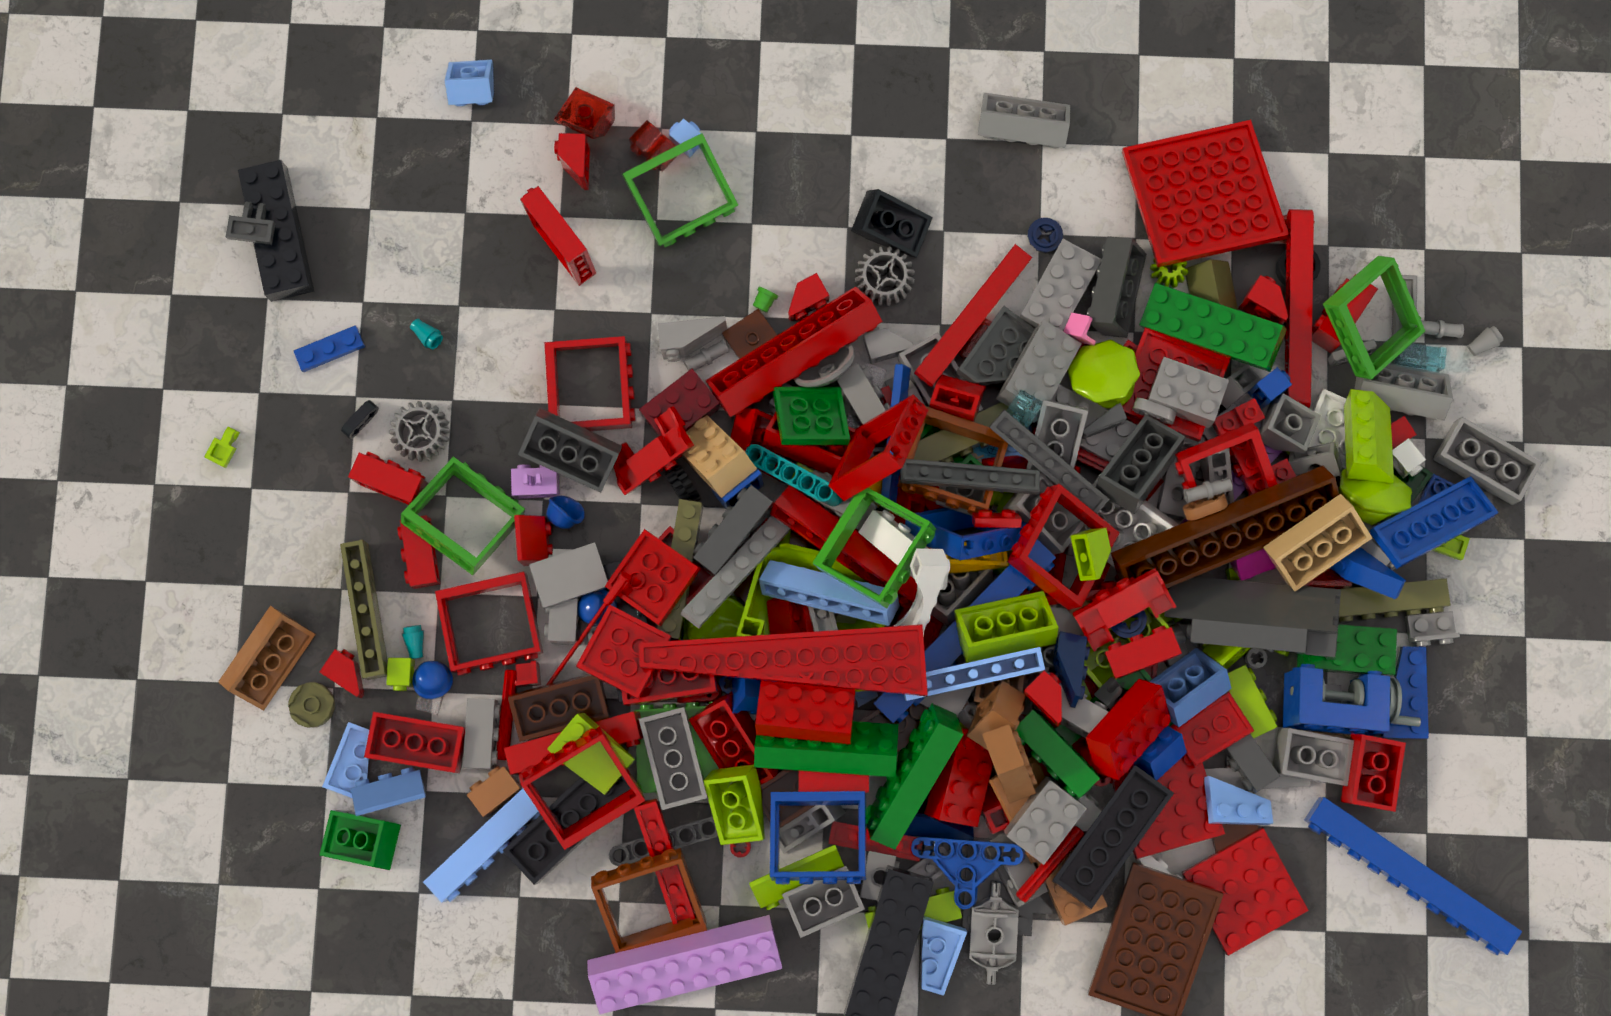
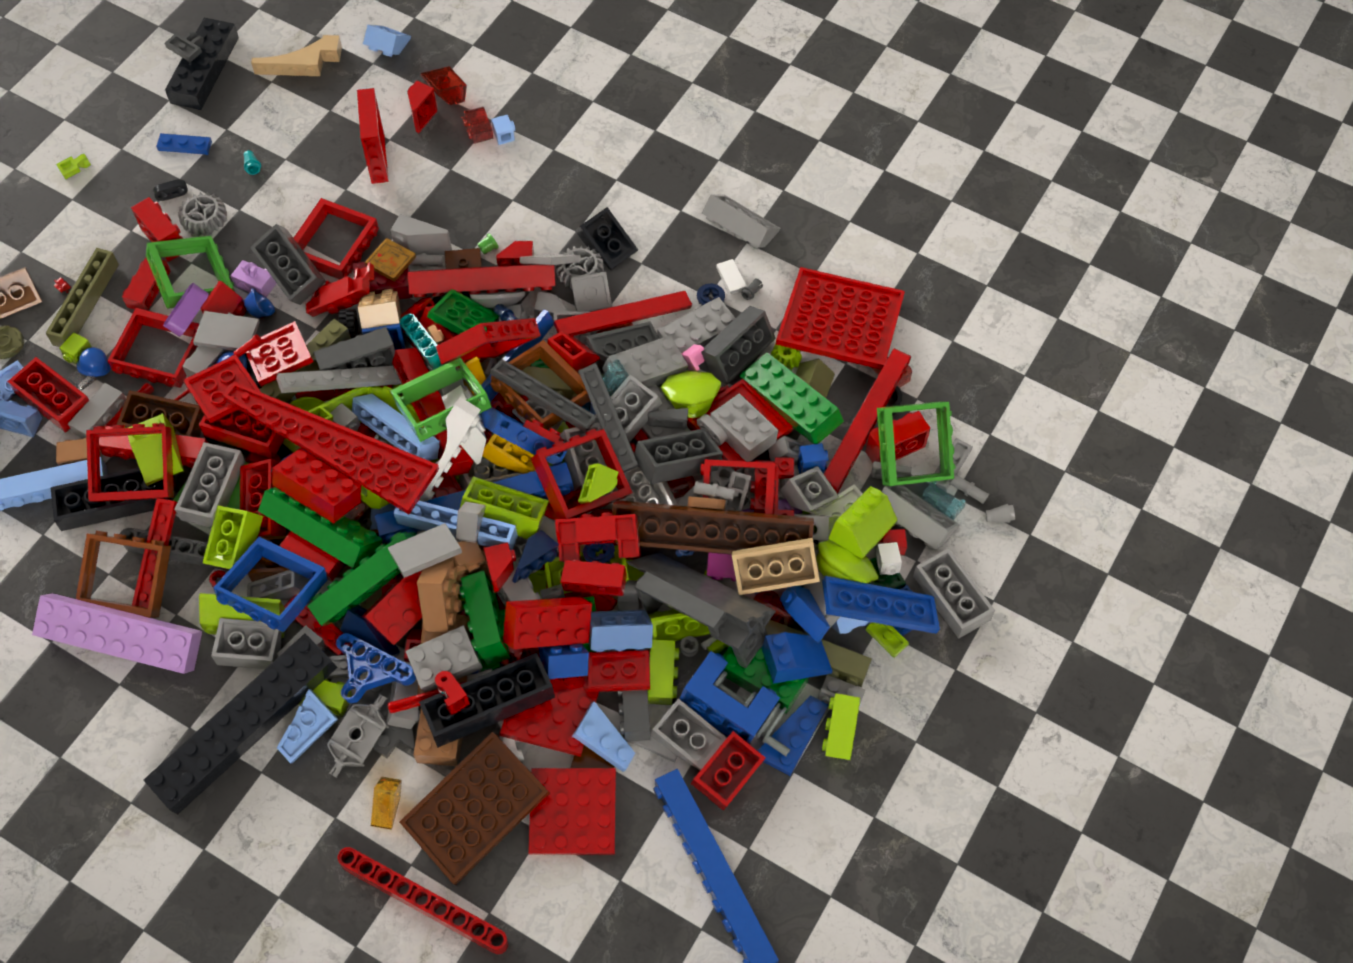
camera: 25 degrees right, 20 degrees down
red slope [320,649,364,698] -> none
teal cone [402,625,424,659] -> none
red panel [515,660,541,687] -> none
bright green window [622,133,738,247] -> none
red slope [1238,275,1288,325] -> none
none -> red plate [54,277,71,293]
none -> medium lavender beam [163,283,209,337]
none -> tan arch [251,35,342,76]
none -> light grey brick [330,403,361,431]
none -> pearl gold tile [365,238,416,282]
none -> clear yellow slope [371,777,402,830]
none -> light grey tile [388,523,462,578]
none -> light nougat plate [428,325,444,345]
none -> red leg [435,671,470,715]
none -> light grey slope [456,502,486,543]
none -> dark blue axle [494,304,519,321]
none -> light grey tile [520,254,581,265]
none -> light grey tile [570,272,612,311]
none -> white tile [716,259,747,295]
none -> dark grey pin [741,278,763,300]
none -> blue slope [762,632,833,684]
none -> lime brick [822,693,861,760]

